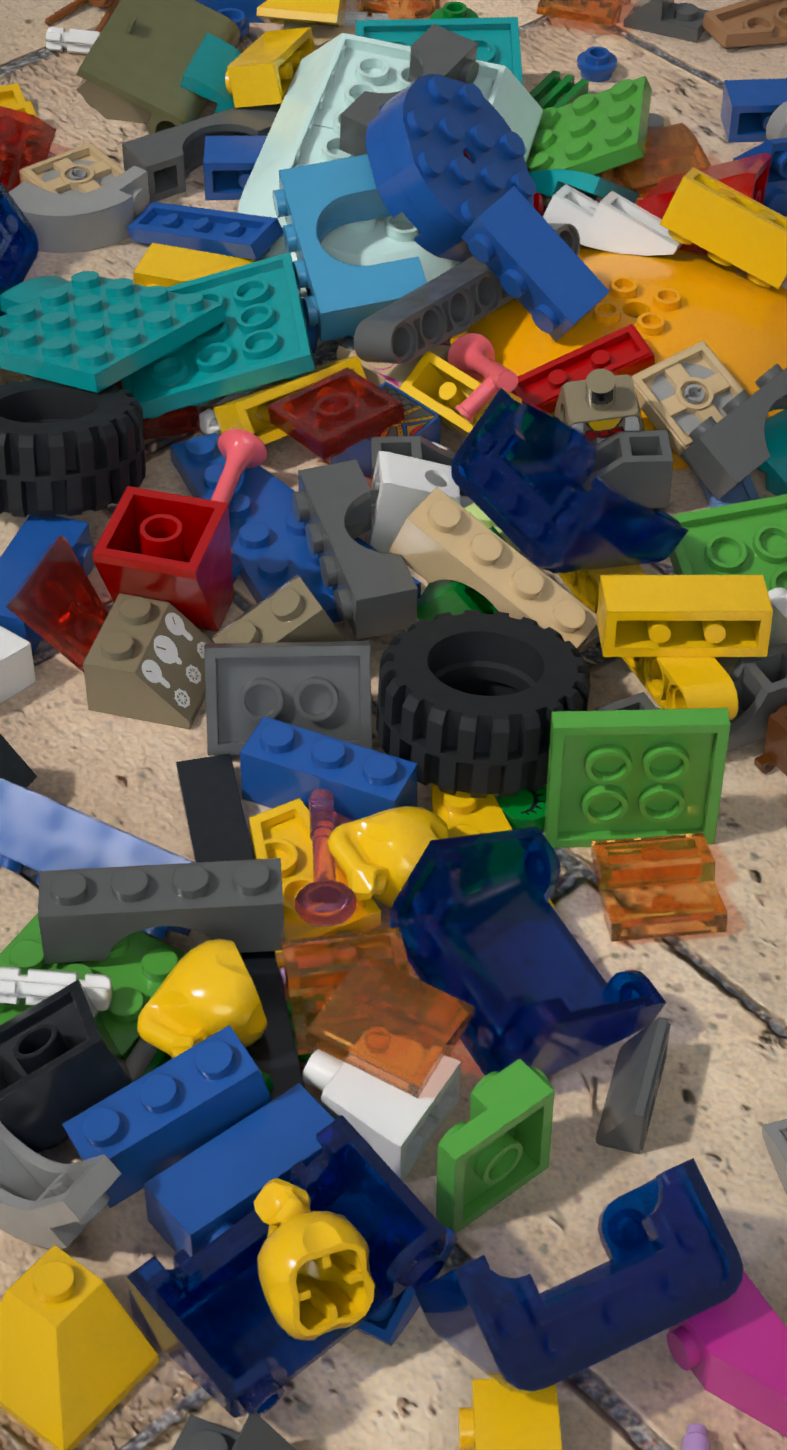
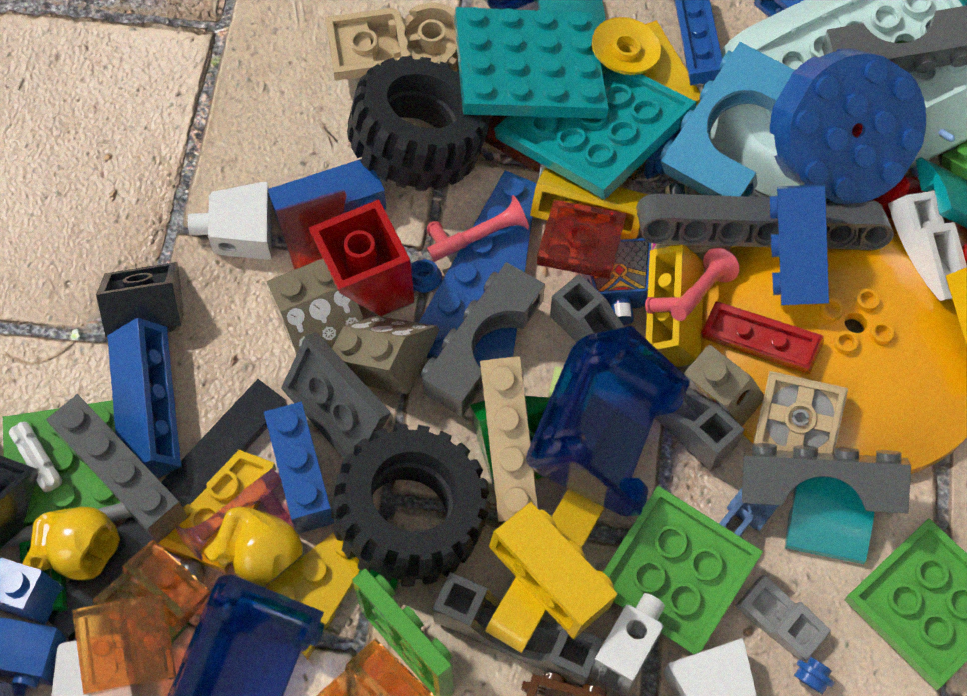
camera: 50 degrees right, 20 degrees up
white torso [364,451,483,554] -> none
none -> yellow dish [592,17,661,75]

